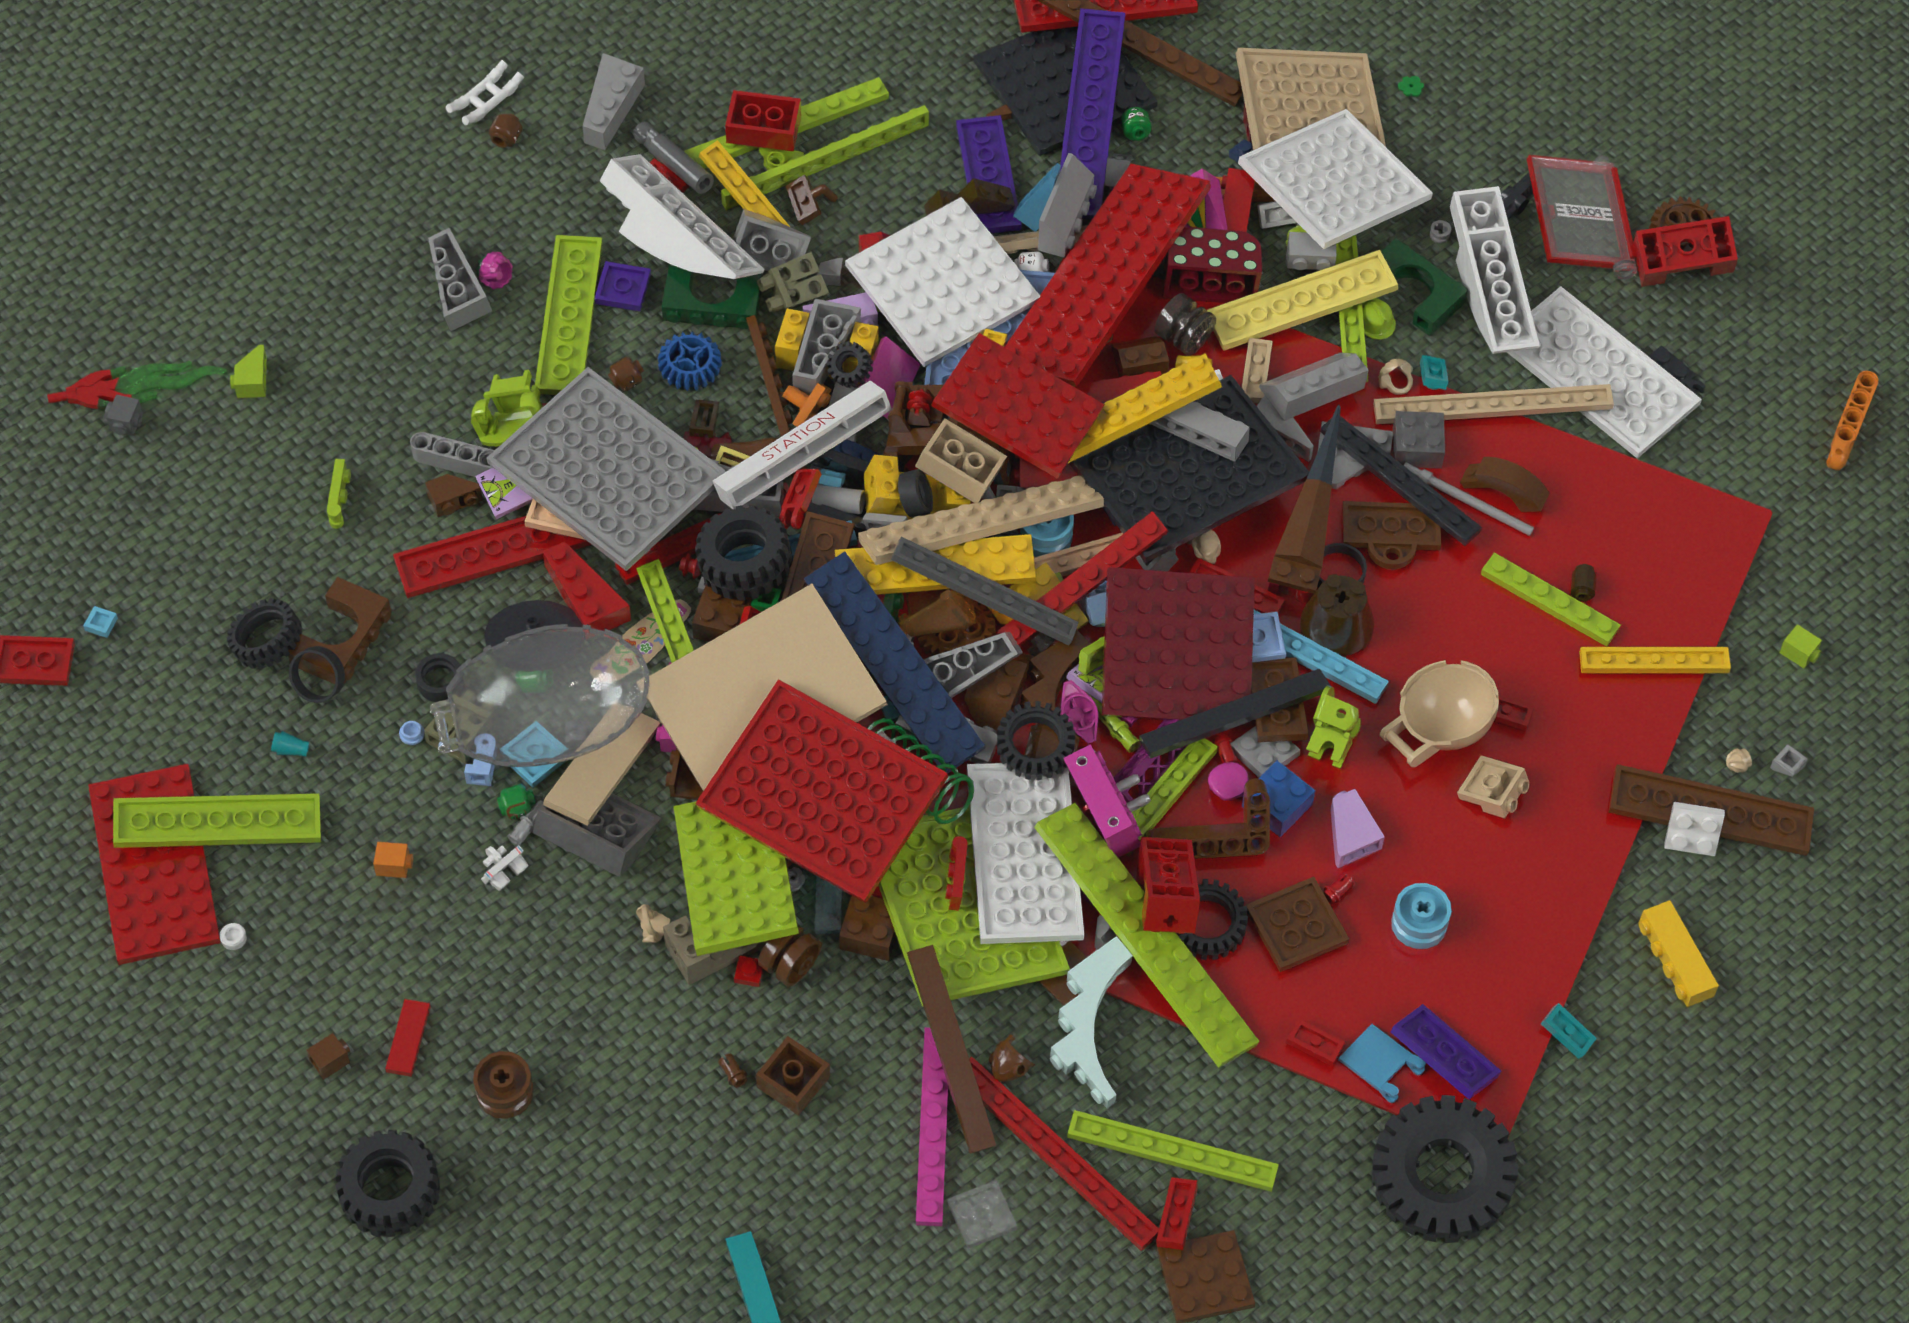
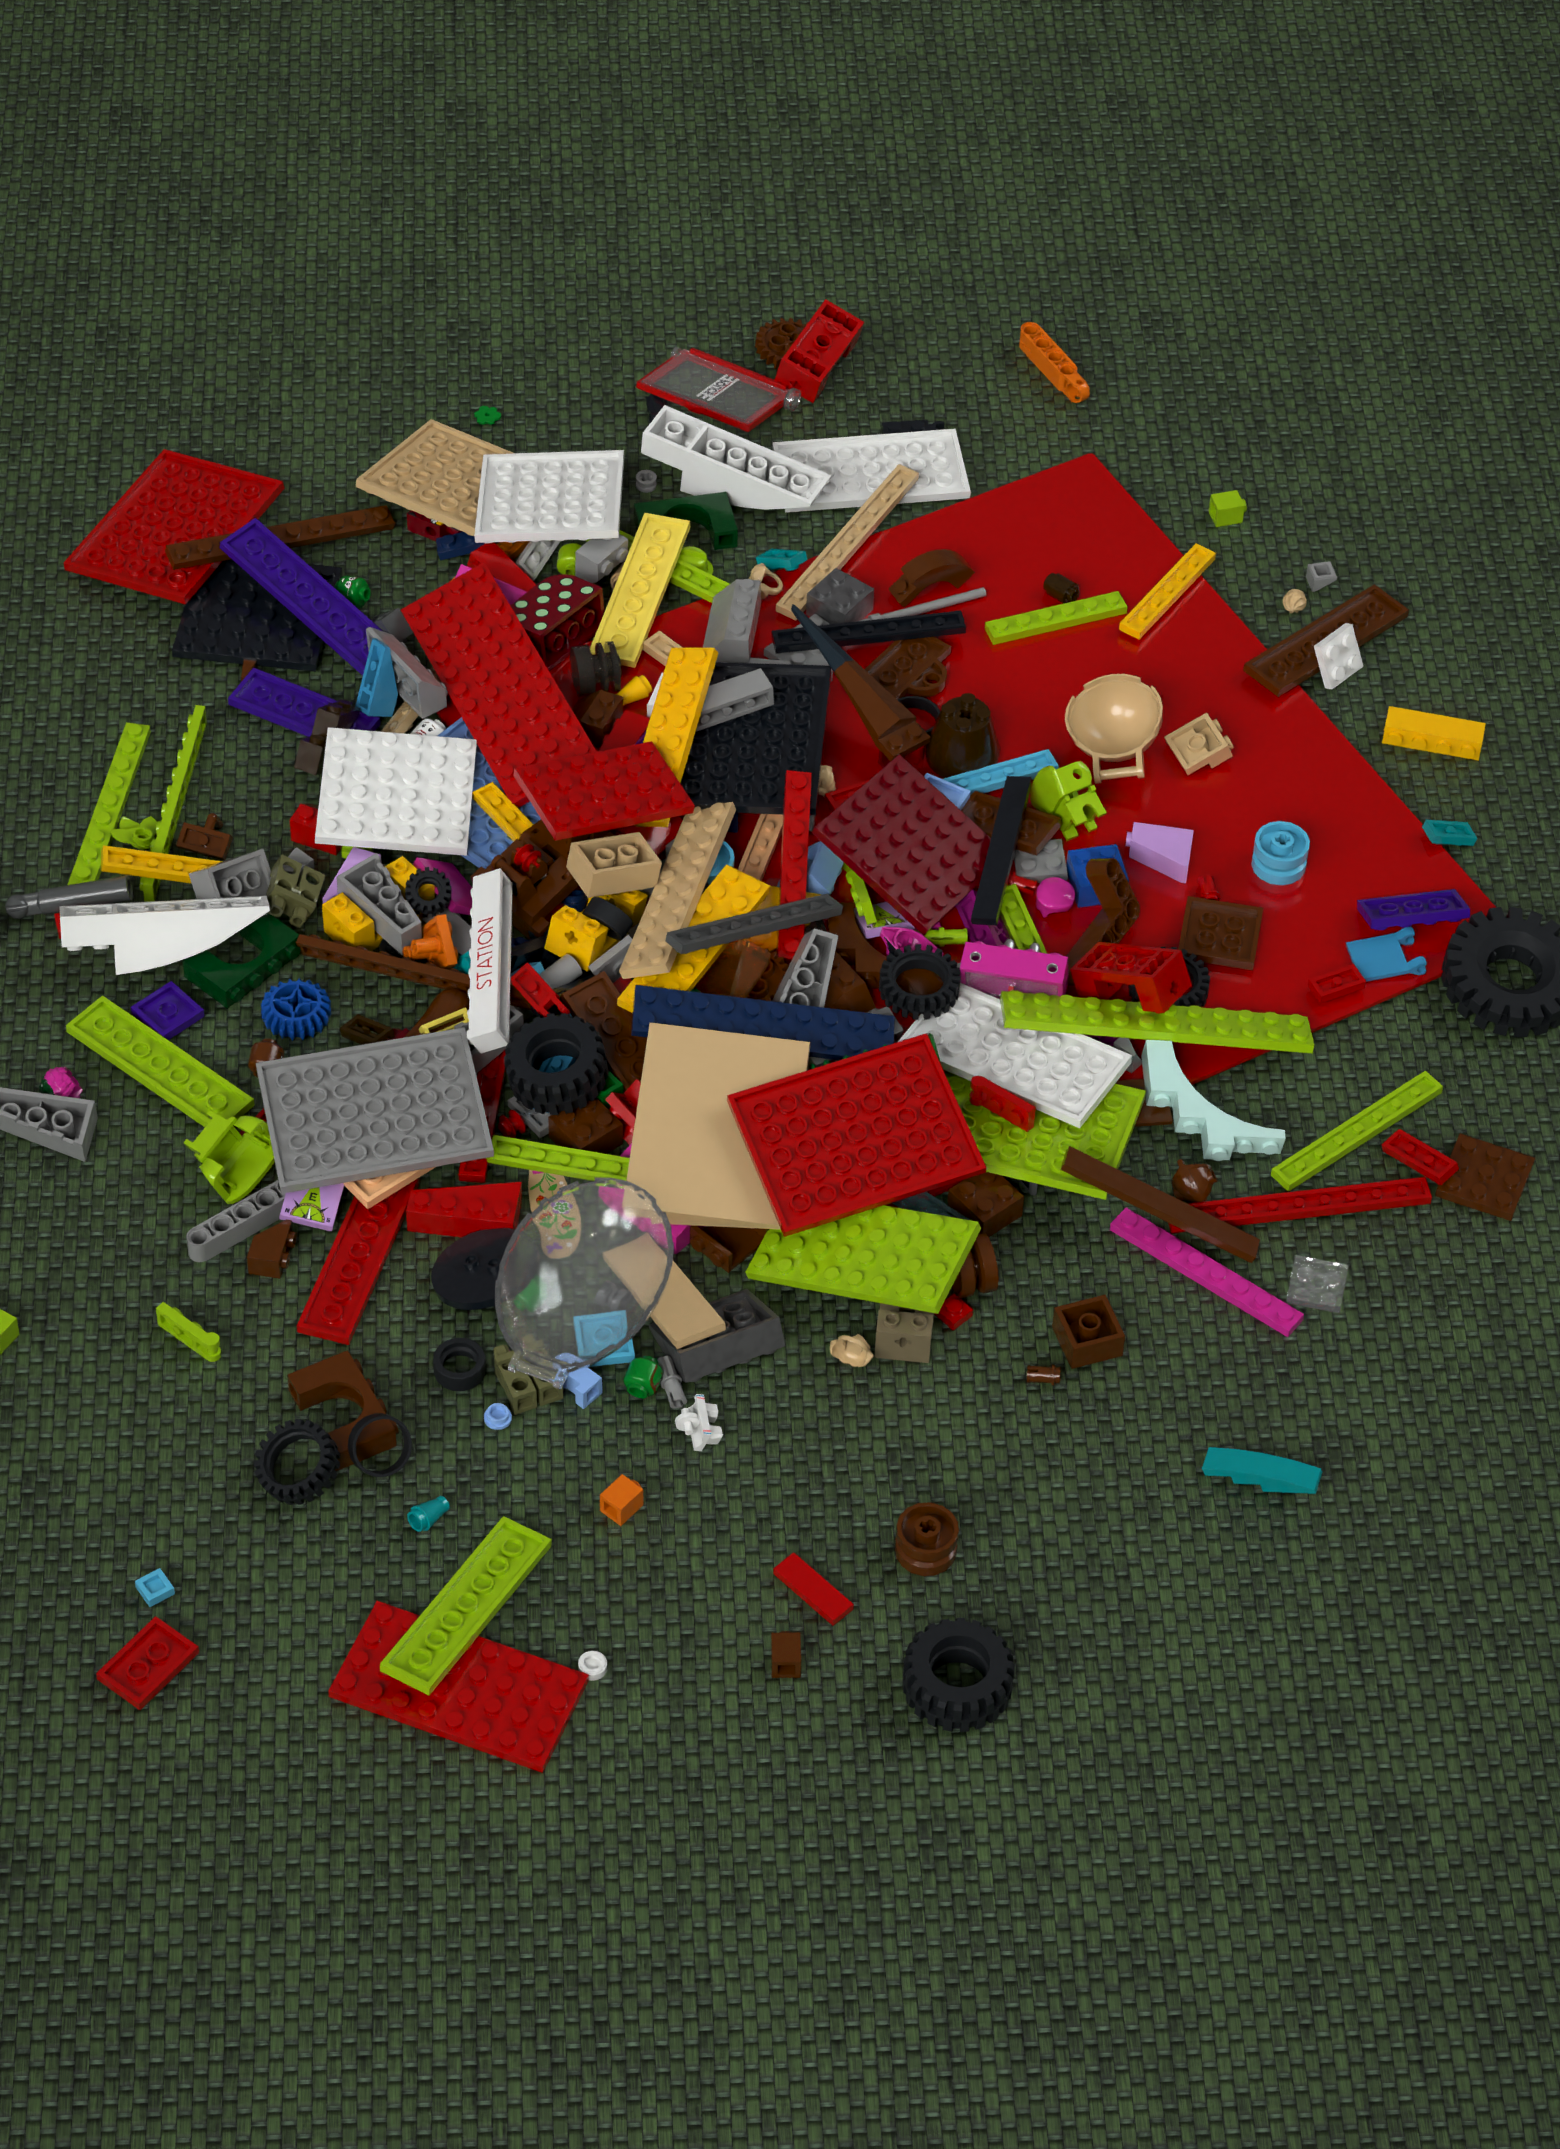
camera: 55 degrees left, 10 degrees down
red brick [725,90,801,152] -> none

